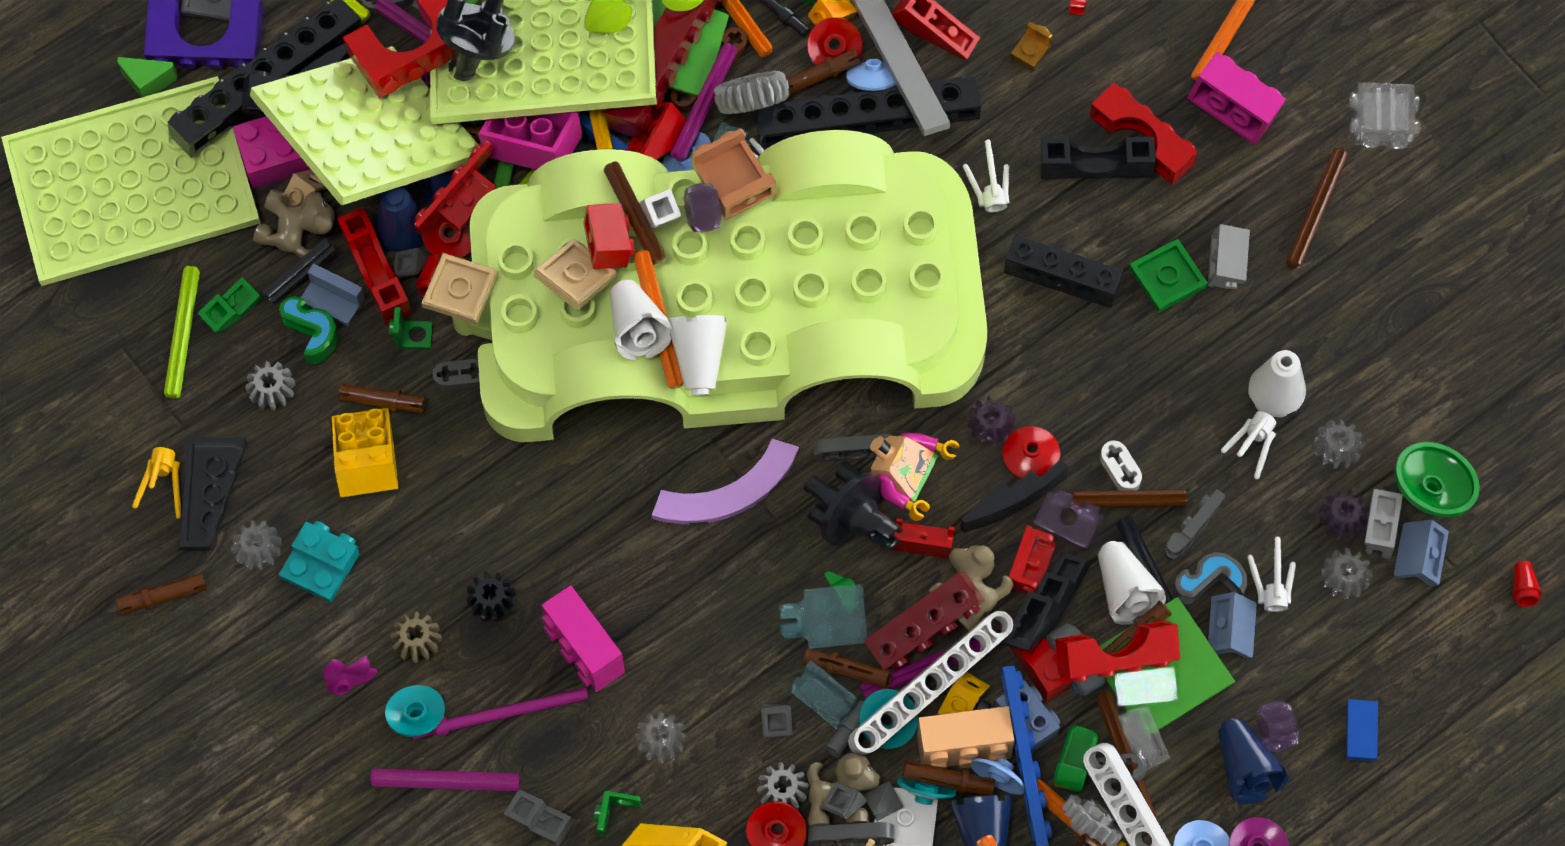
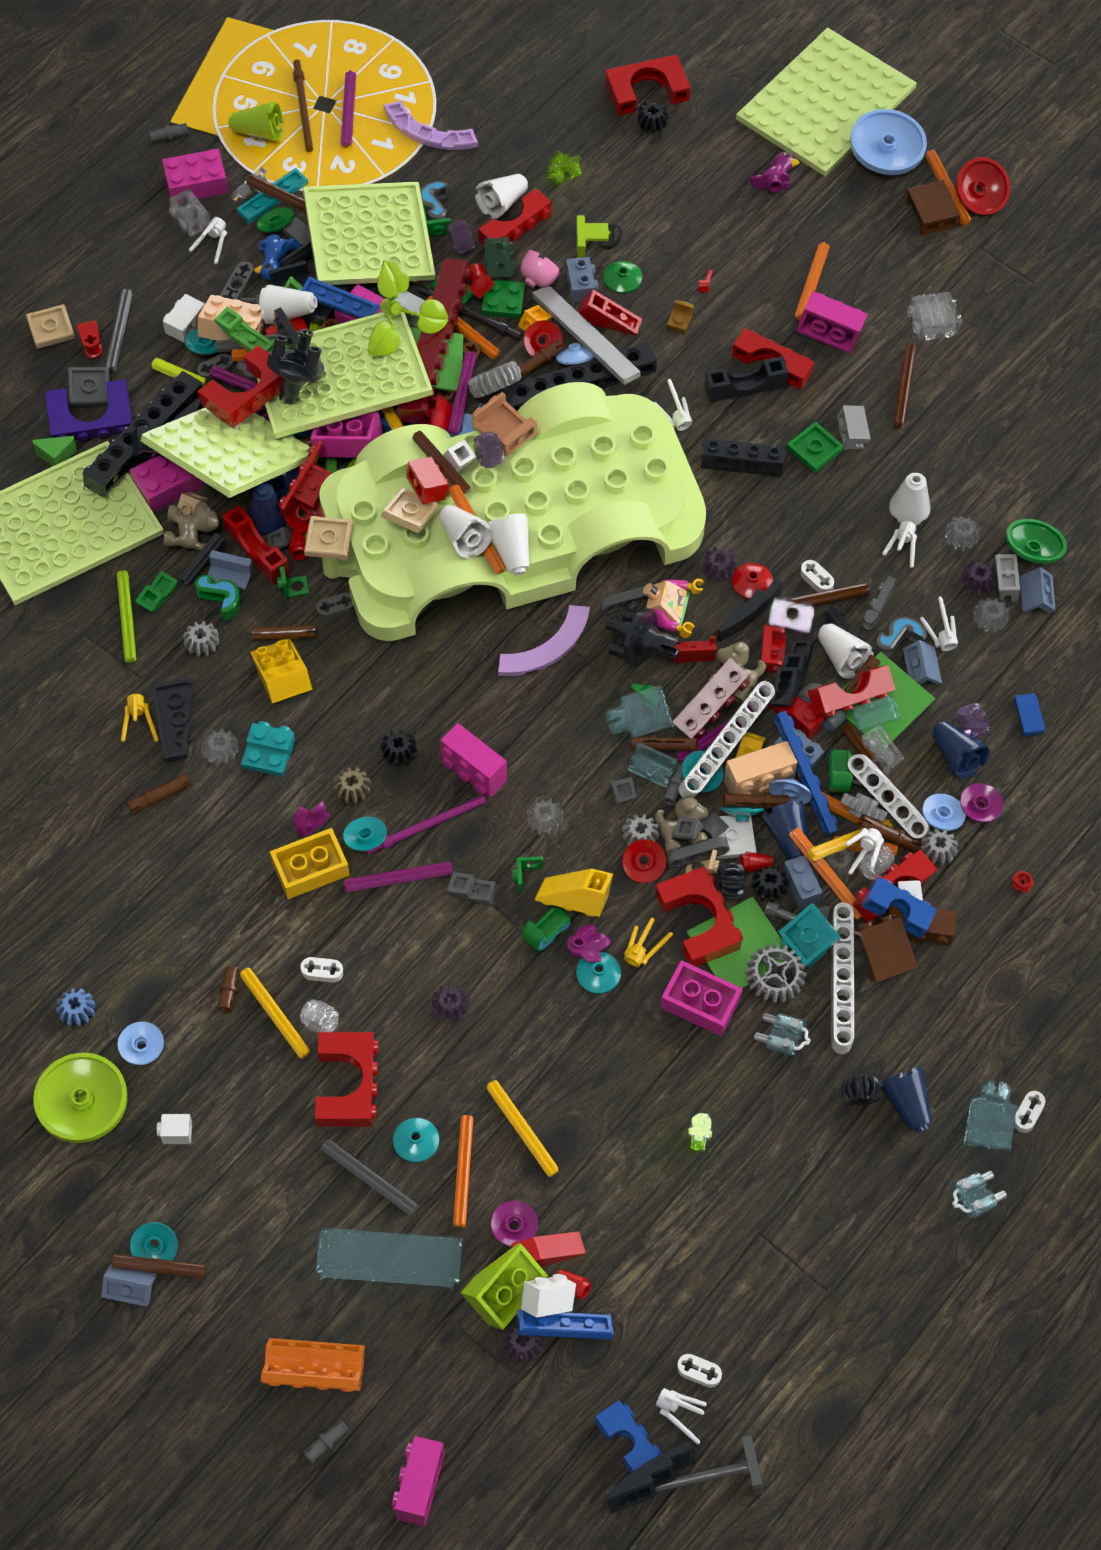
camera: 15 degrees left, 5 degrees down
none -> yellow brick [270,828,350,899]

